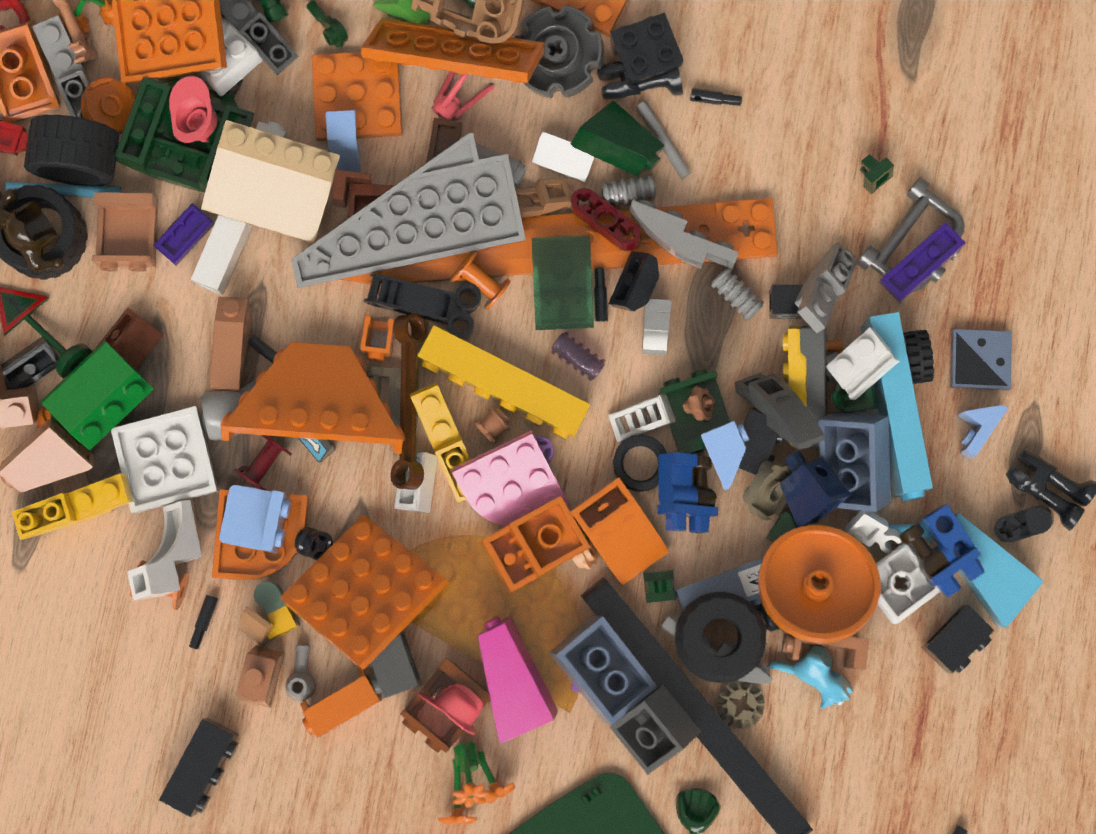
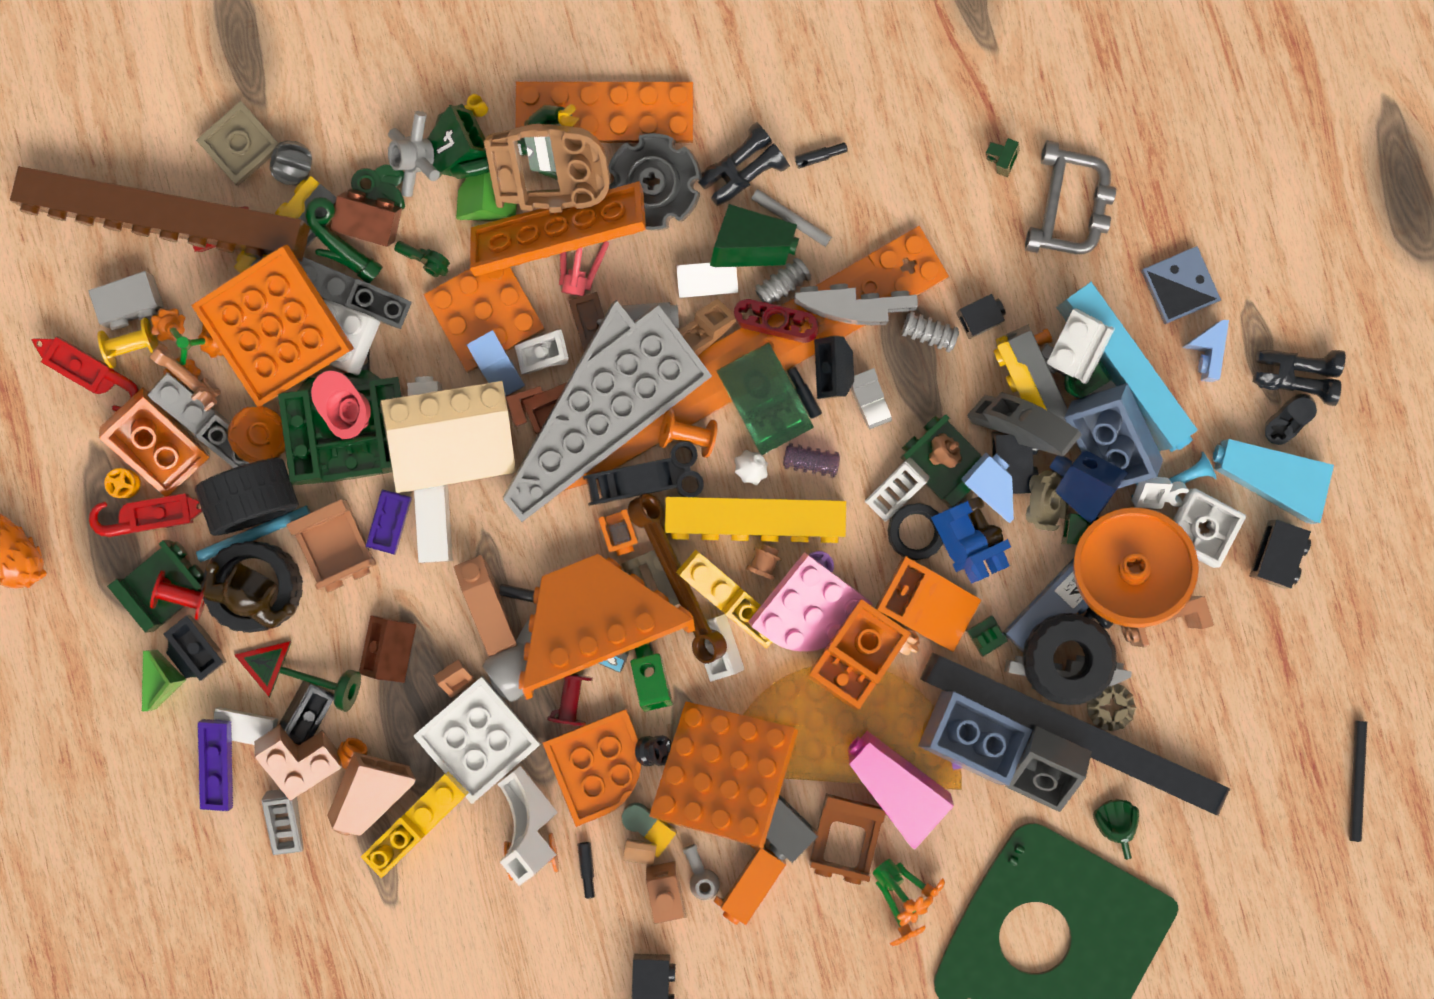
camera: 30 degrees left, 5 degrees up
green slope [40,340,154,451] -> none
light blue bracket [219,485,291,553] -> none
coral piece [418,684,484,735] -> none
black bracket [611,12,683,83] -> none
medium azure animal [768,646,854,709] -> none
light grey slope [794,242,857,333] -> none
dark purple plate [879,222,966,303] -> none
blue hips [899,504,985,597] -> none
black tyre [903,330,934,384] -> none
none -> nougat plate [434,659,476,698]
none -> white slope [515,330,569,374]
none -> green torso [630,642,673,712]
none -> white piece [735,450,768,485]

